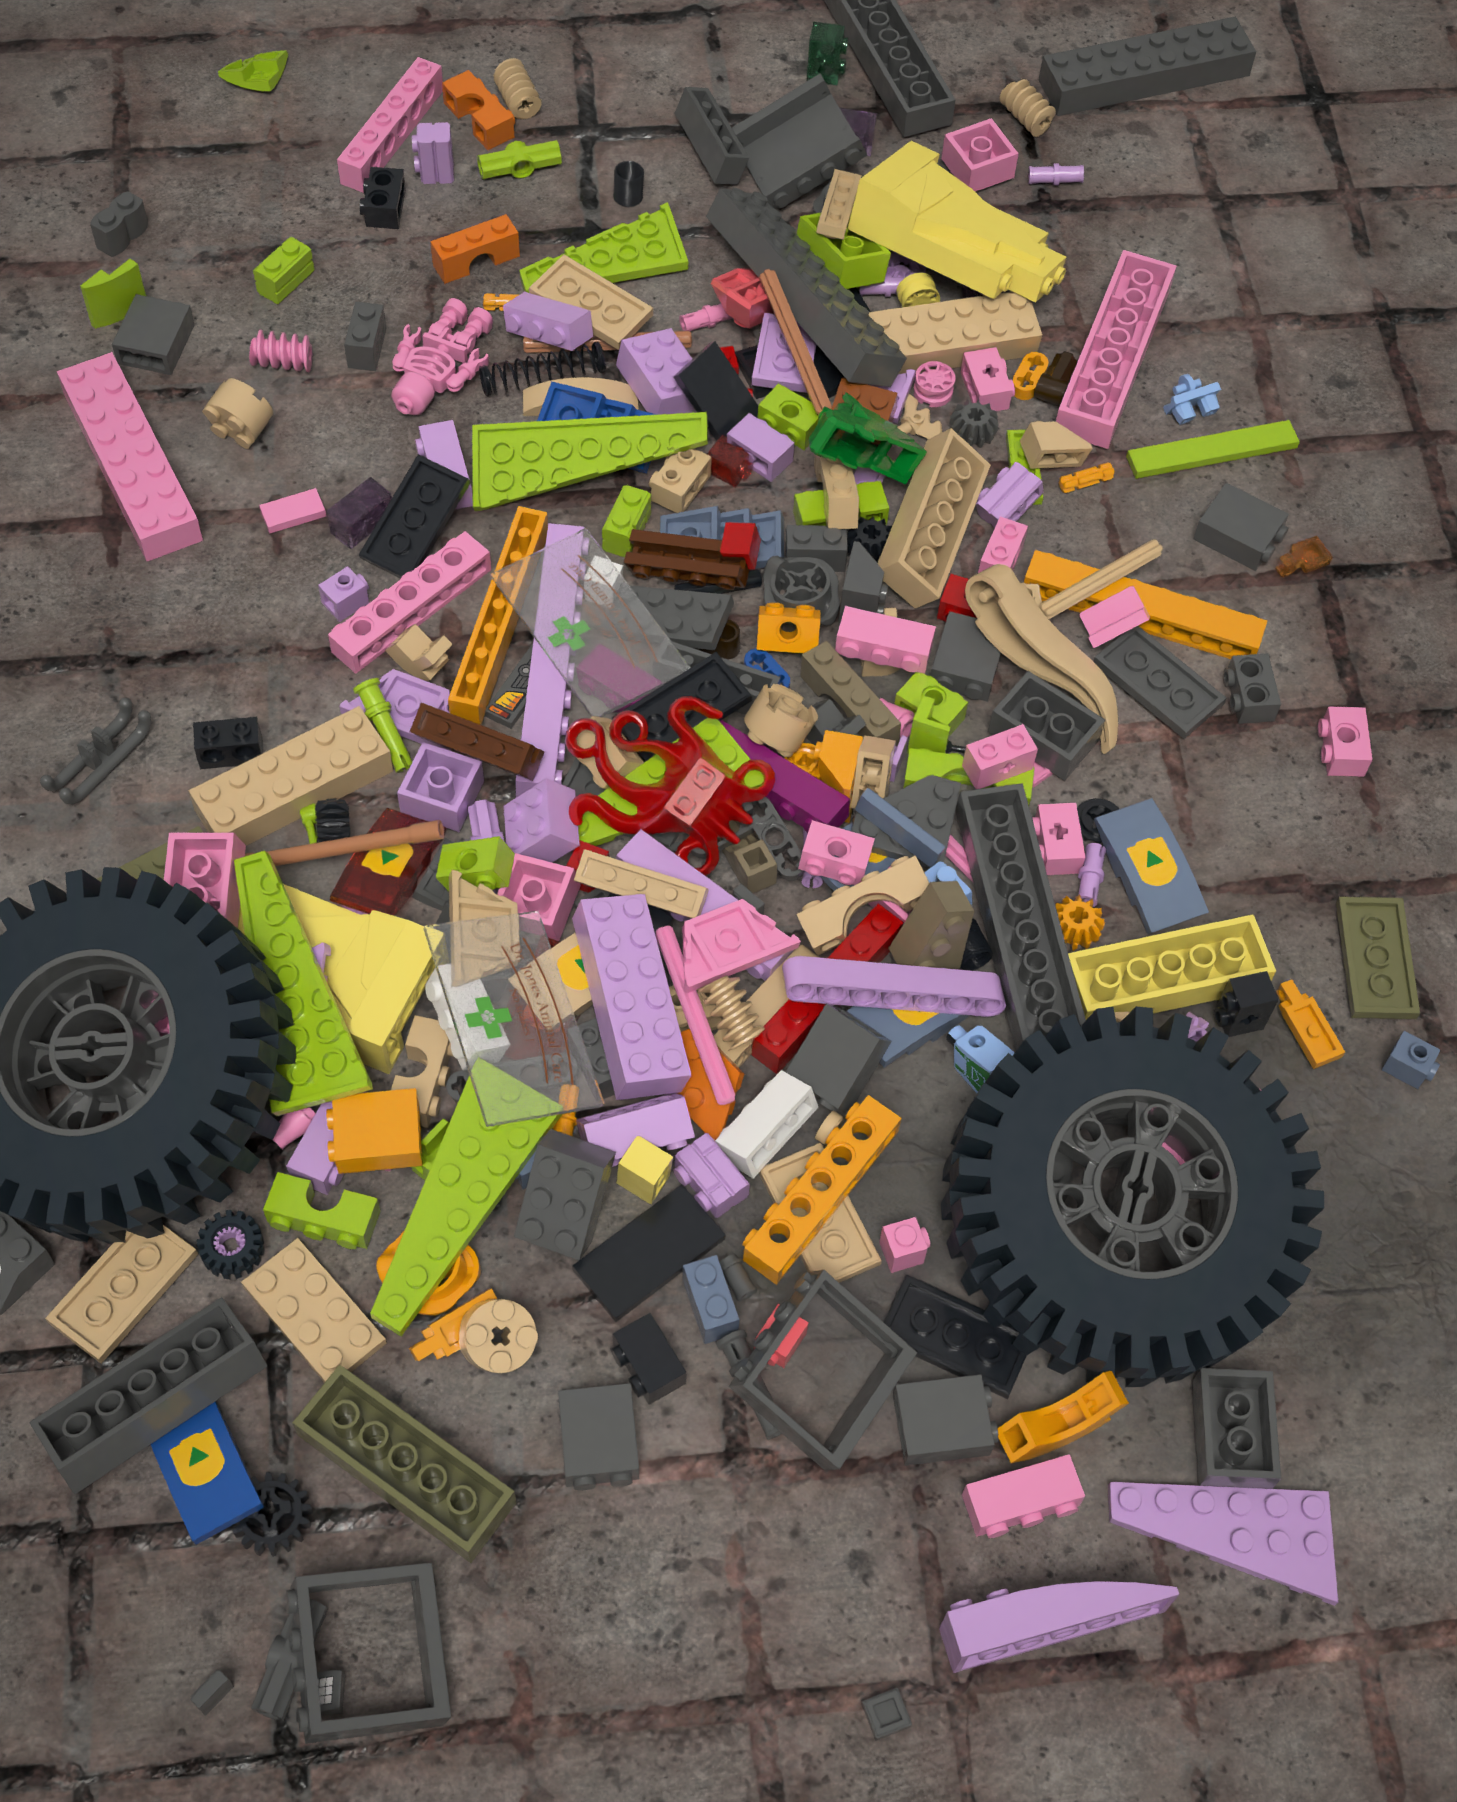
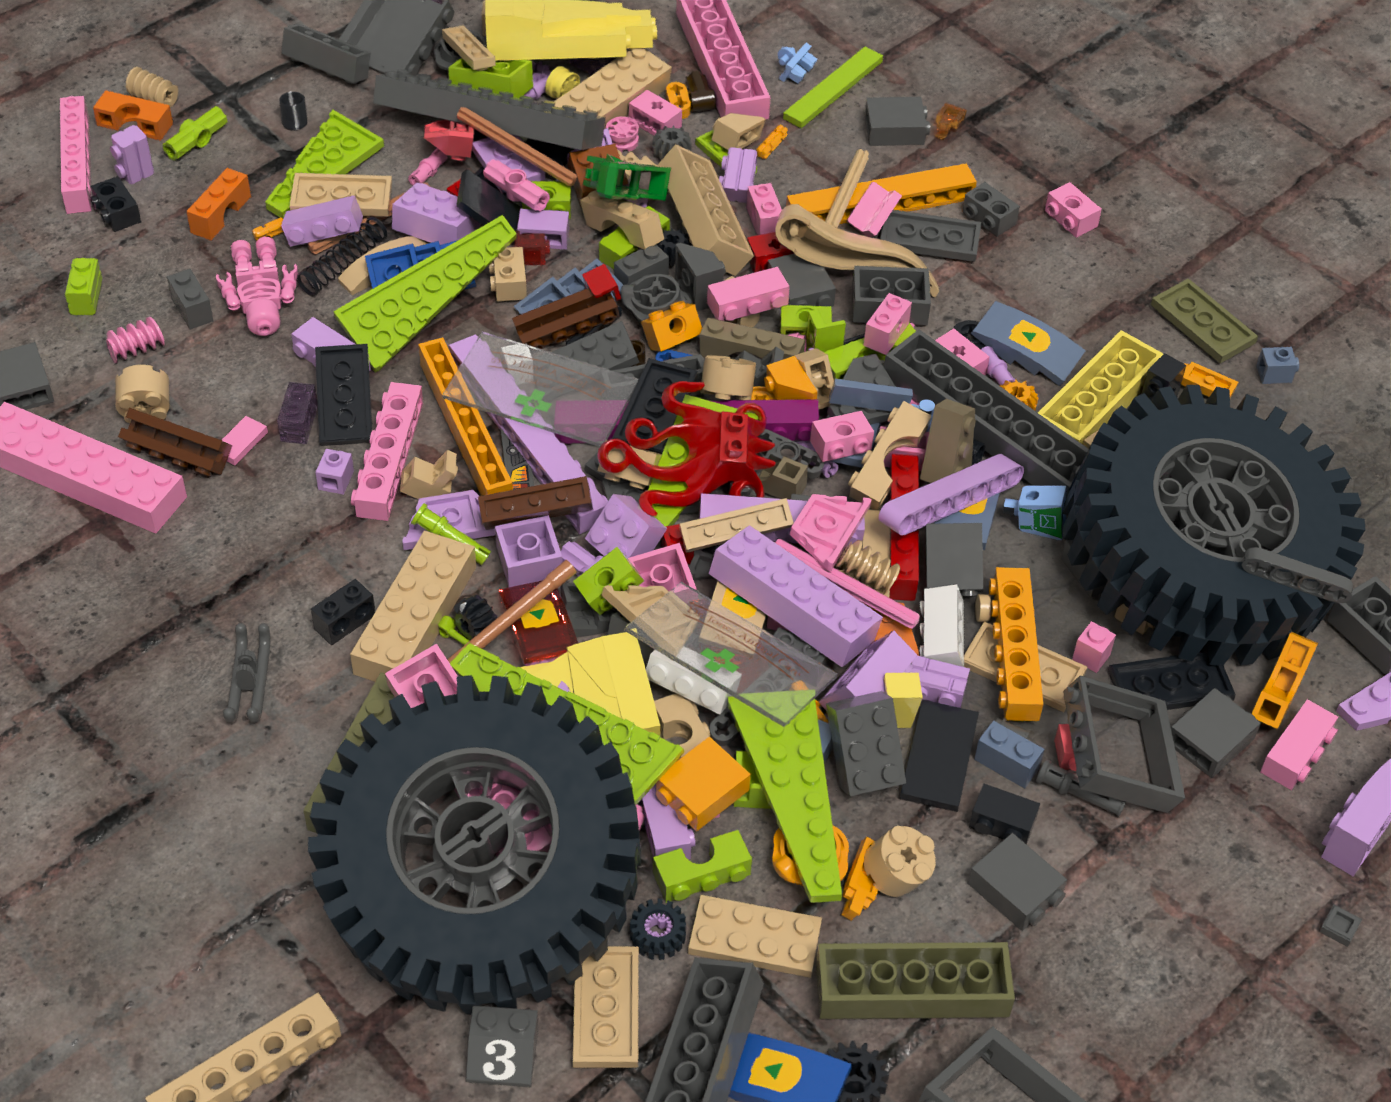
camera: 35 degrees left, 10 degrees down
lime brick [602,485,651,557] -> none
none -> reddish brown brick [118,407,233,477]
none -> bright pink piece [483,159,550,212]
none -> dark grey beam [1242,547,1353,603]

